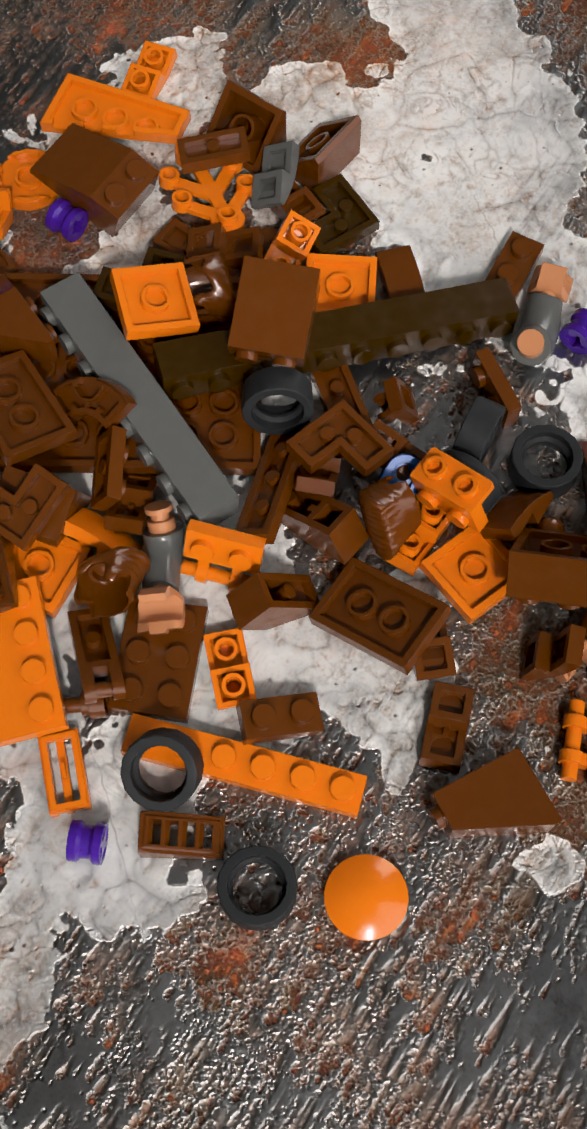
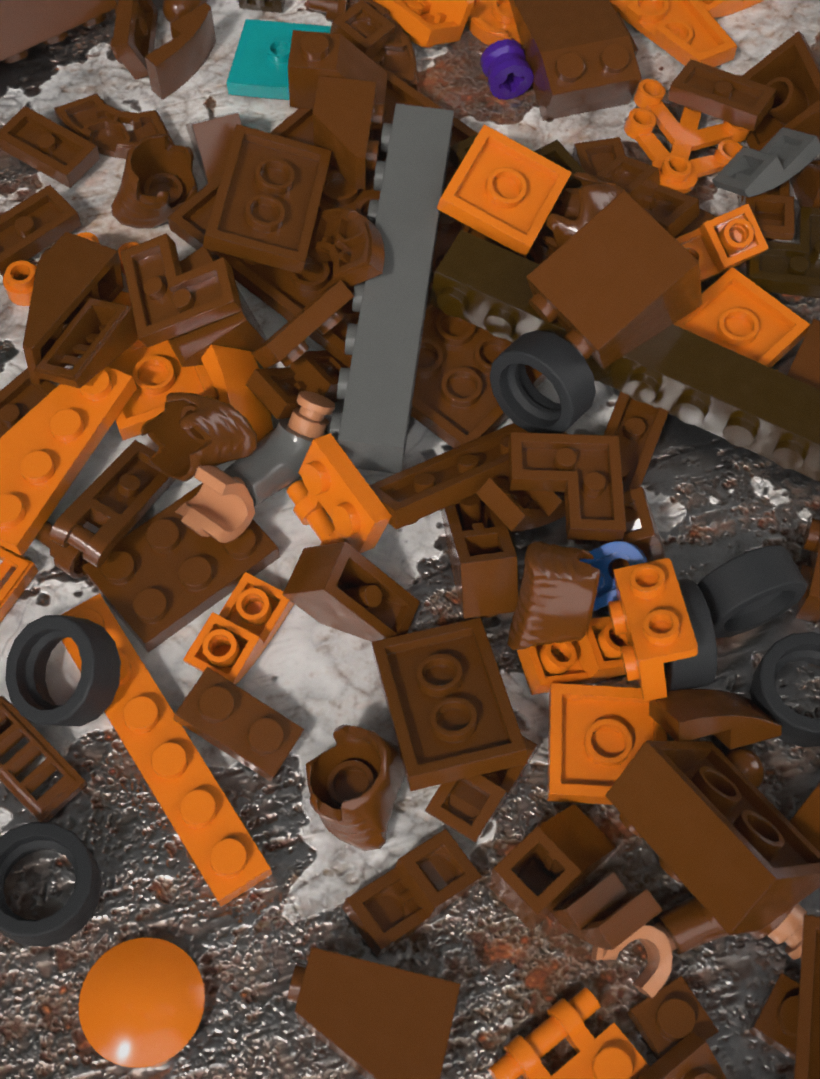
camera: 40 degrees right, 5 degrees down
reddish brown tile [373,376,420,425] -> none
none -> reddish brown hair [306,724,406,851]
none -> reddish brown slope [489,804,617,932]

